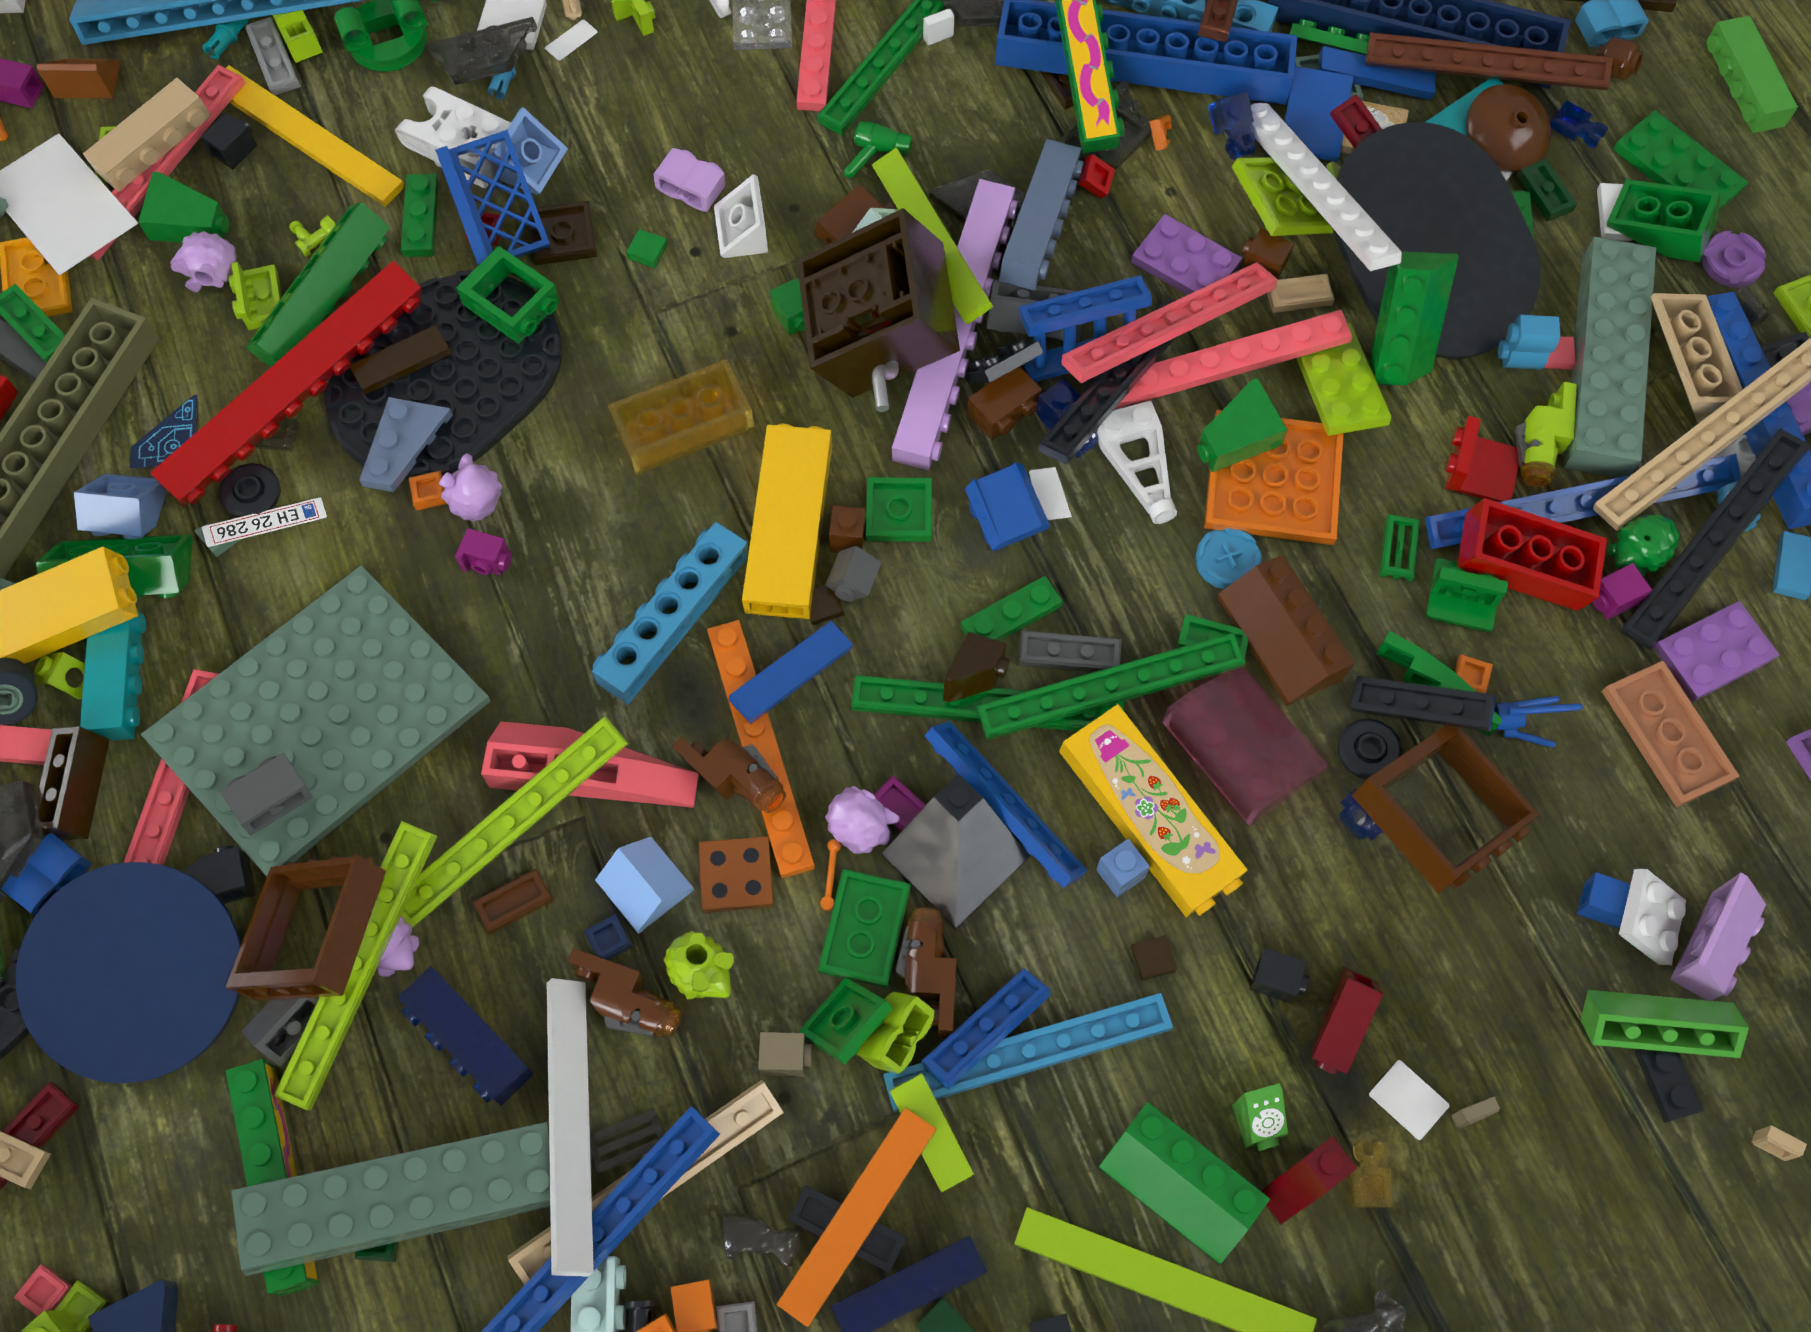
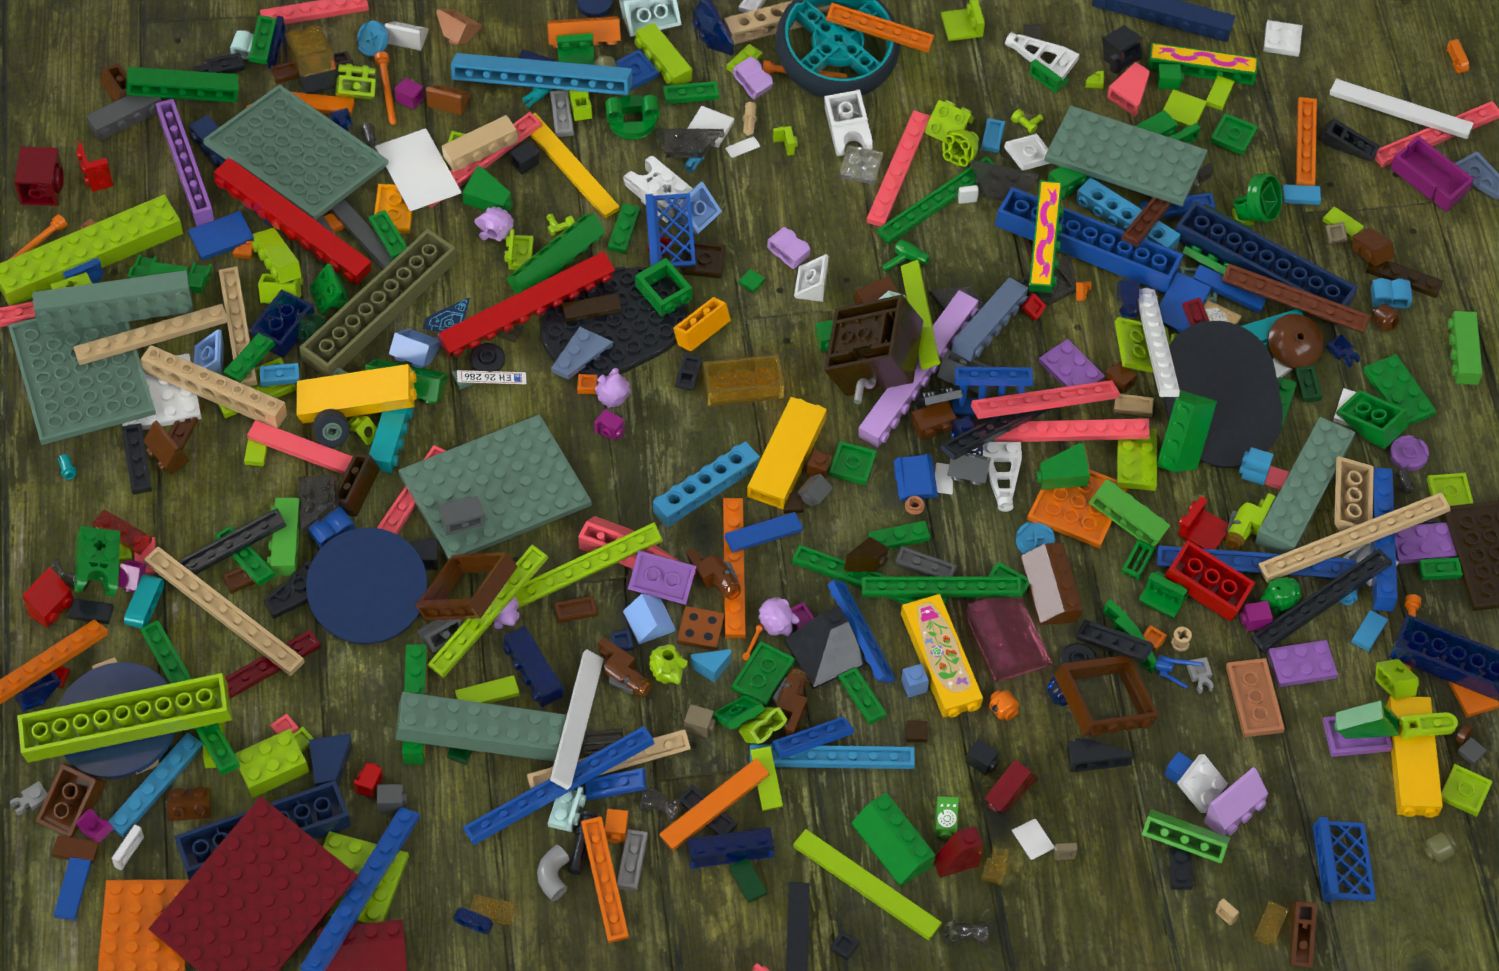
camera: 15 degrees right, 10 degrees down
none -> lime tile [455,675,520,704]
none -> blue tile [585,768,646,801]
none -> medium lavender plate [628,550,696,605]
none -> light orange brick [673,297,731,352]
none -> black slope [675,354,702,391]
none -> dark azure slope [690,649,731,683]
none -> green tile [838,667,887,725]
none -> nougat plate [905,496,924,515]
none -> dark grey brick [947,453,991,485]
none -> orange head [989,690,1019,721]
none -> black slope [1066,738,1133,772]
none -> bright green brick [1089,479,1170,547]
none -> tan bush [1171,627,1192,652]
none -> light grey plate [1186,657,1213,694]

